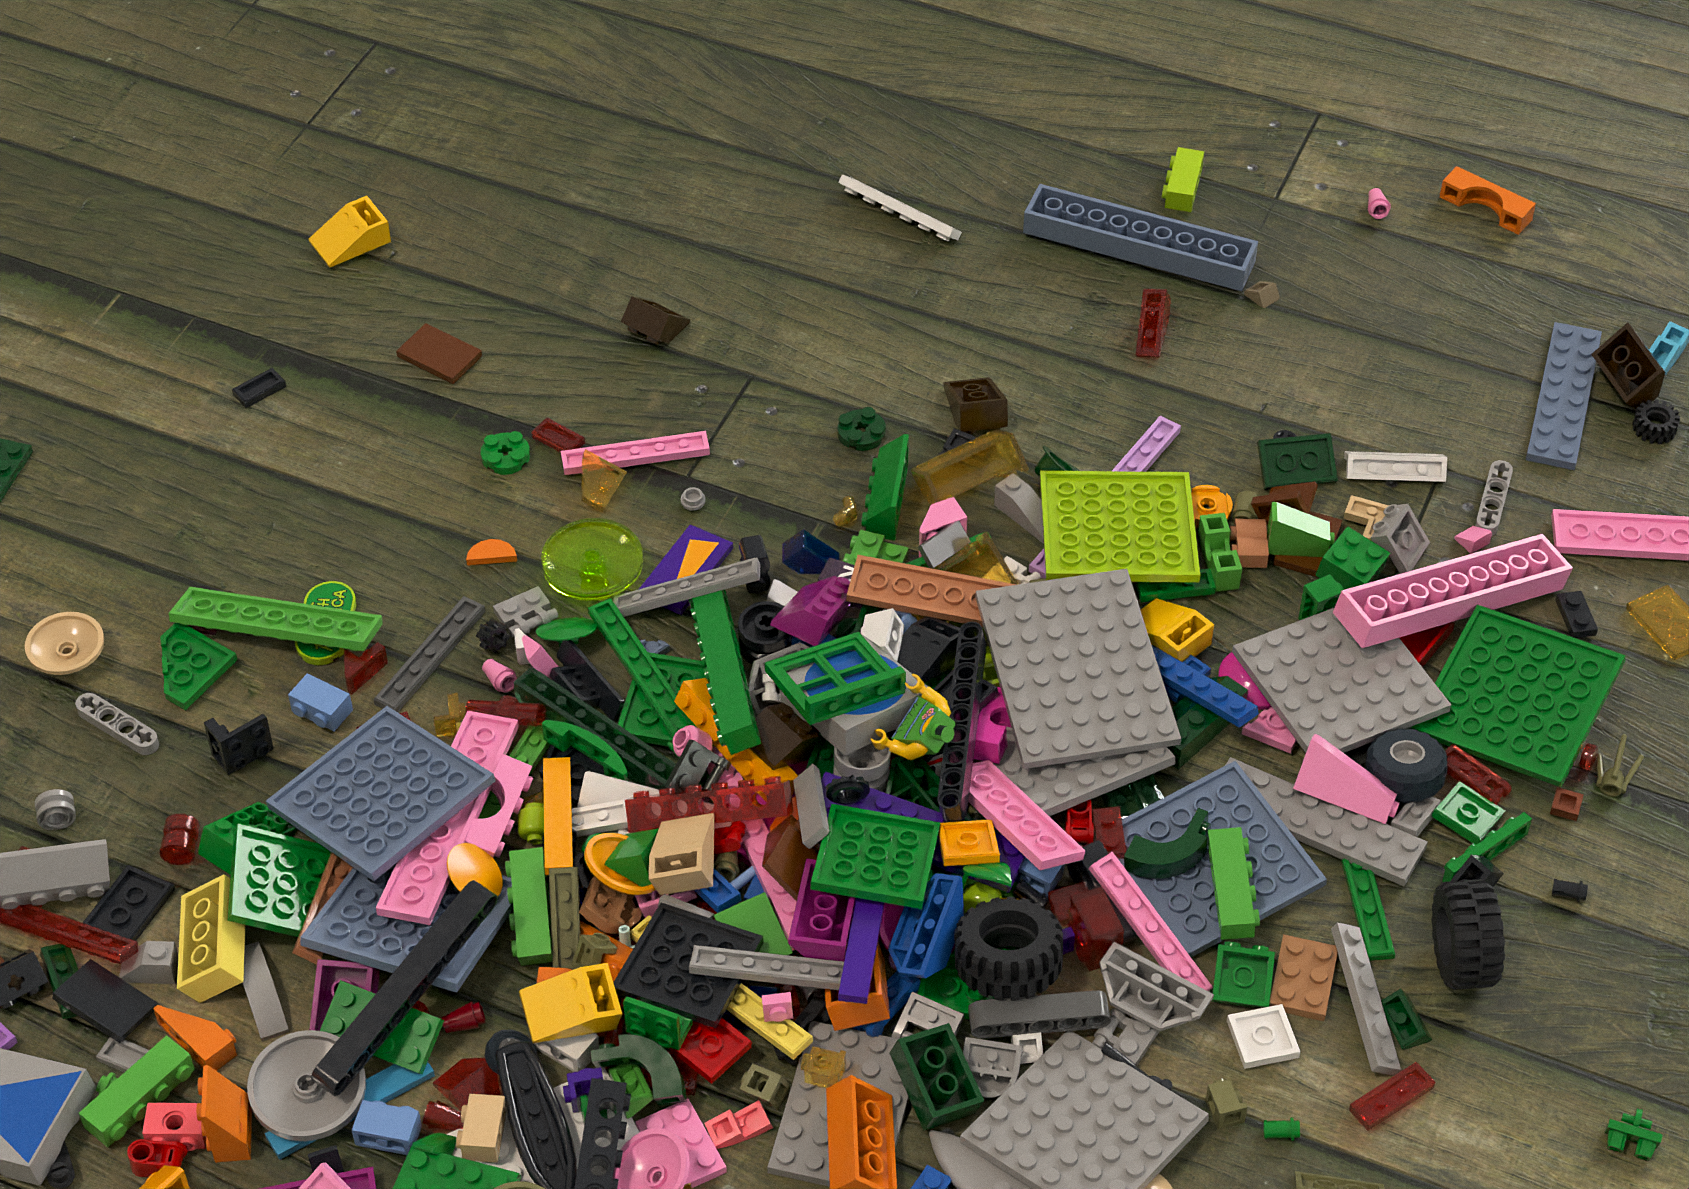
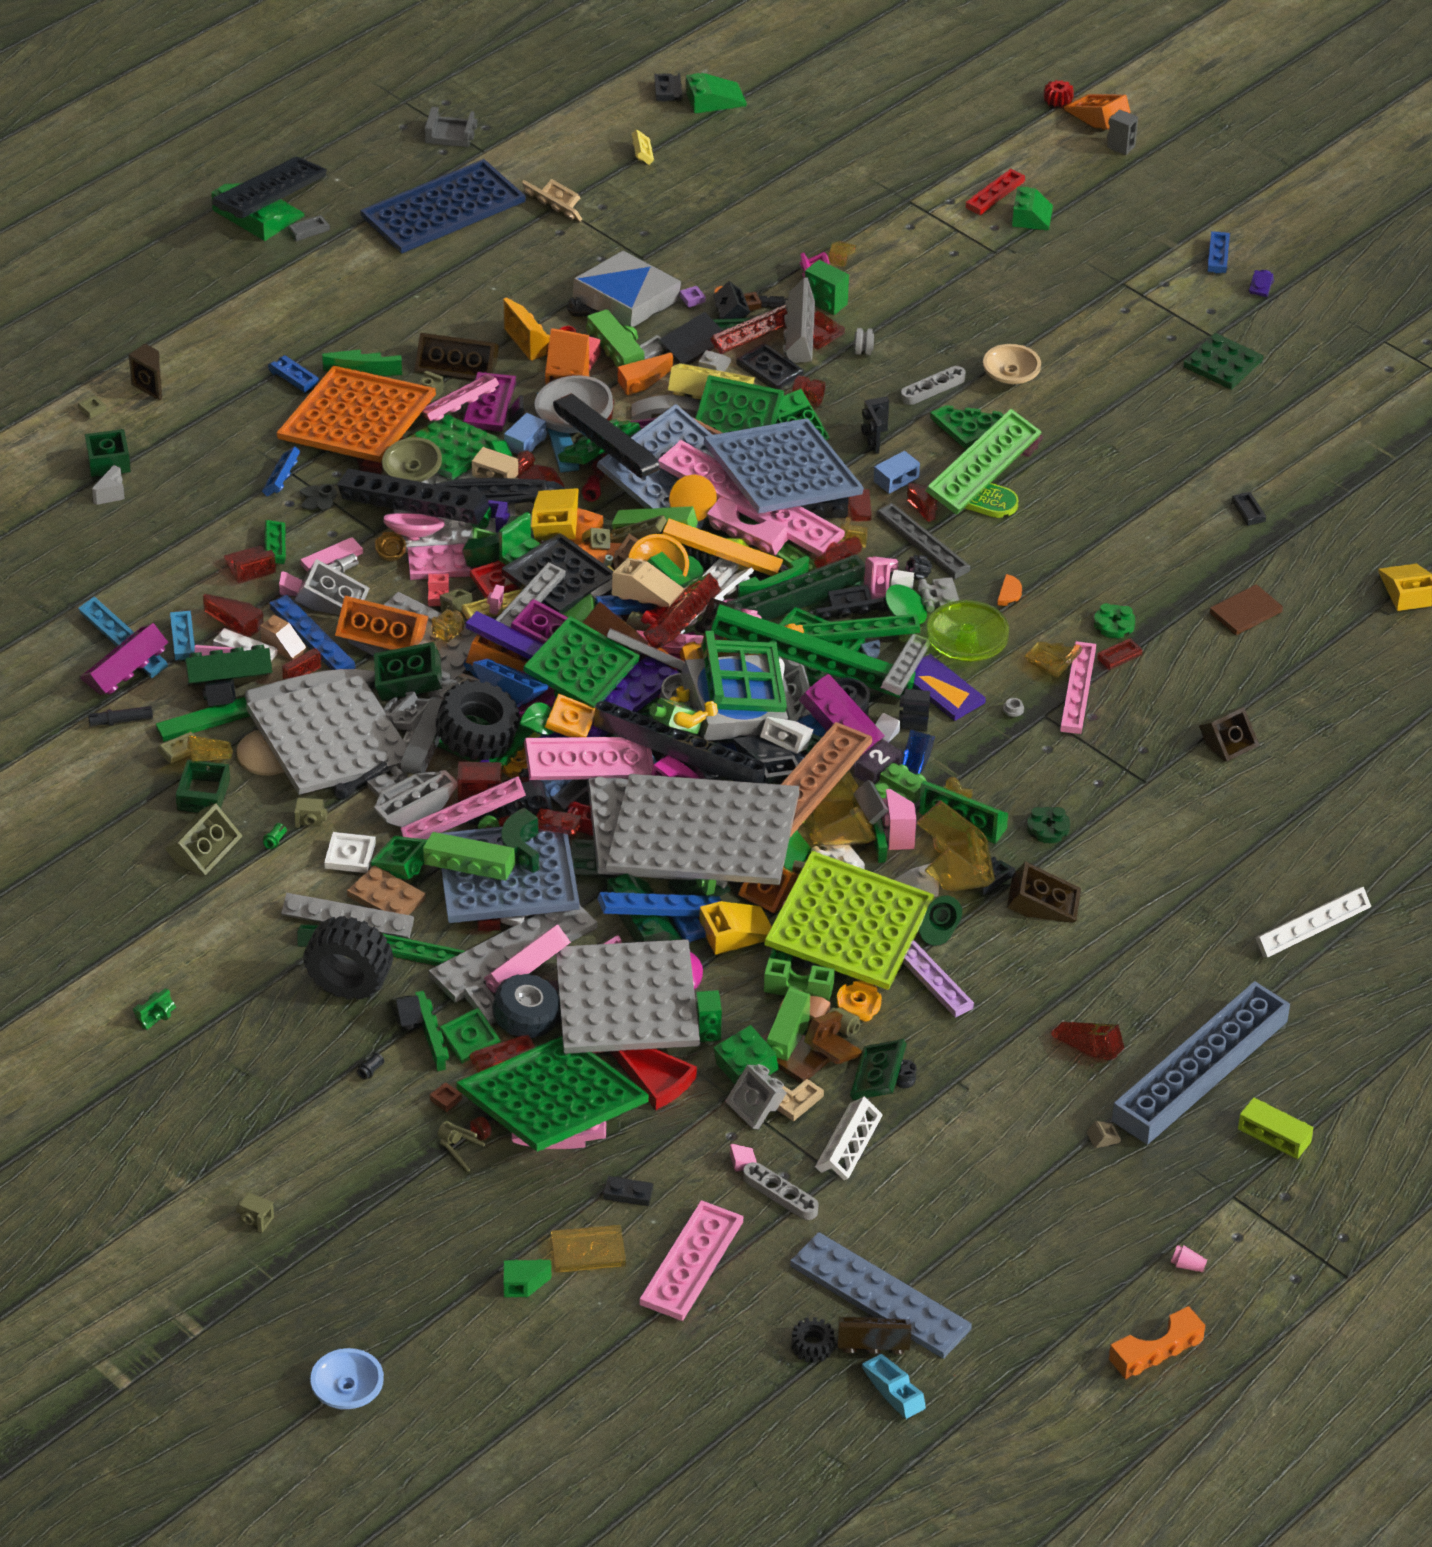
camera: 110 degrees right, 5 degrees down
black gear [826,775,870,805] -> none
bright pink brick [1333,534,1573,648] -> none
clear red plate [1349,1062,1436,1131] -> none

